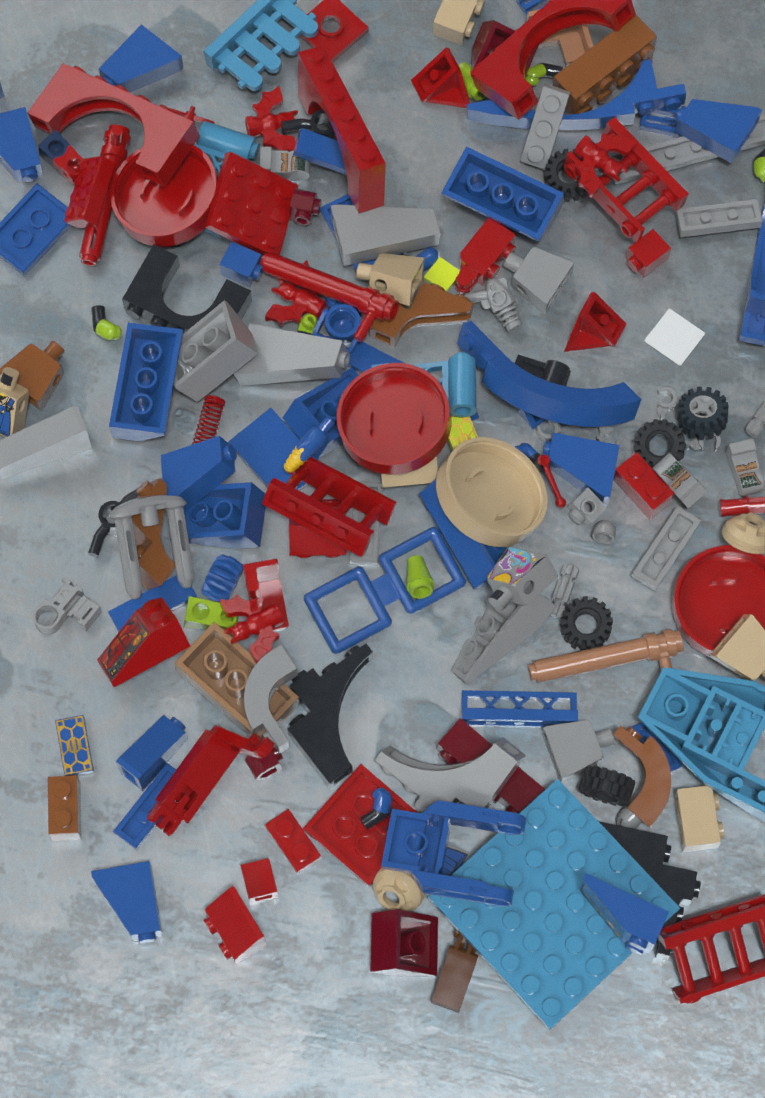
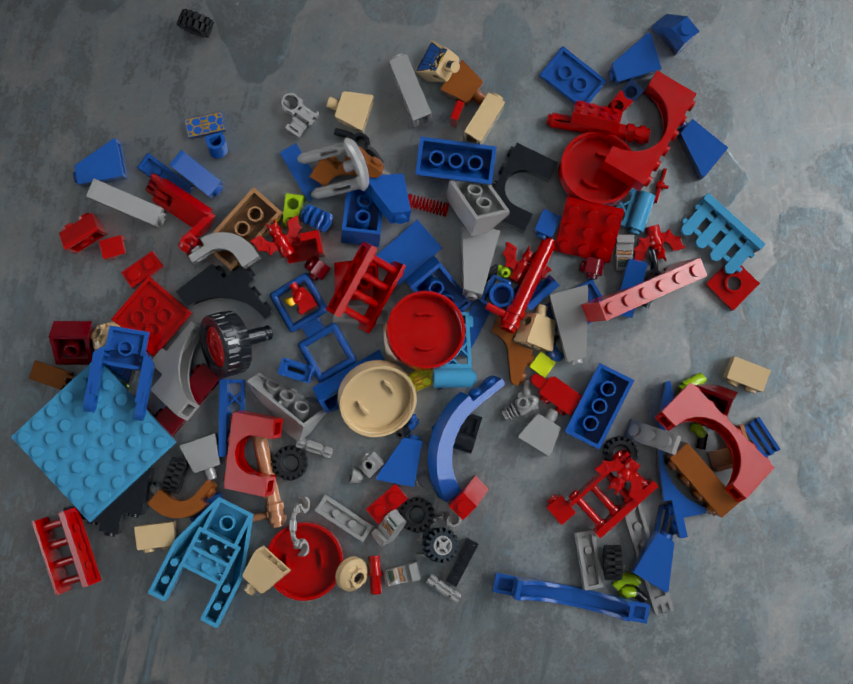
camera: 90 degrees right, 15 degrees up
dark orange brick [48,775,81,841] -> none
lime arm [91,305,122,341] -> none
red slope [97,597,191,687] -> none
blue piece [284,416,335,473] -> none
arm [360,788,392,830] -> none
lime cone [407,555,435,599] -> none
red slope [411,48,470,108] -> none
light grey torso [487,546,558,610] -> none
red hinge [537,454,566,508] -> none
red slope [564,292,627,352] -> none
blue slope [579,873,669,955] -> none
white sticker [644,309,705,366] -> none
none -> light grey slope [86,179,167,228]
none -> black wheel [199,310,273,378]
none -> blue plate [204,131,228,158]
none -> red arch [223,410,283,497]
none -> blue piece [277,357,315,383]
none -> red piece [284,281,317,315]
none -> light grey piece [289,497,310,556]
none -> dark red plate [304,255,331,281]
none -> tan torso [327,91,374,133]
none -> black piece [446,537,479,587]
none -> red slope [448,476,489,520]
none -> red tile [450,100,465,128]
none -> tan brick [463,92,505,144]
none -> blue tile [527,275,560,311]
none -> black tyre [603,545,623,580]
none -> lime arm [612,572,642,591]

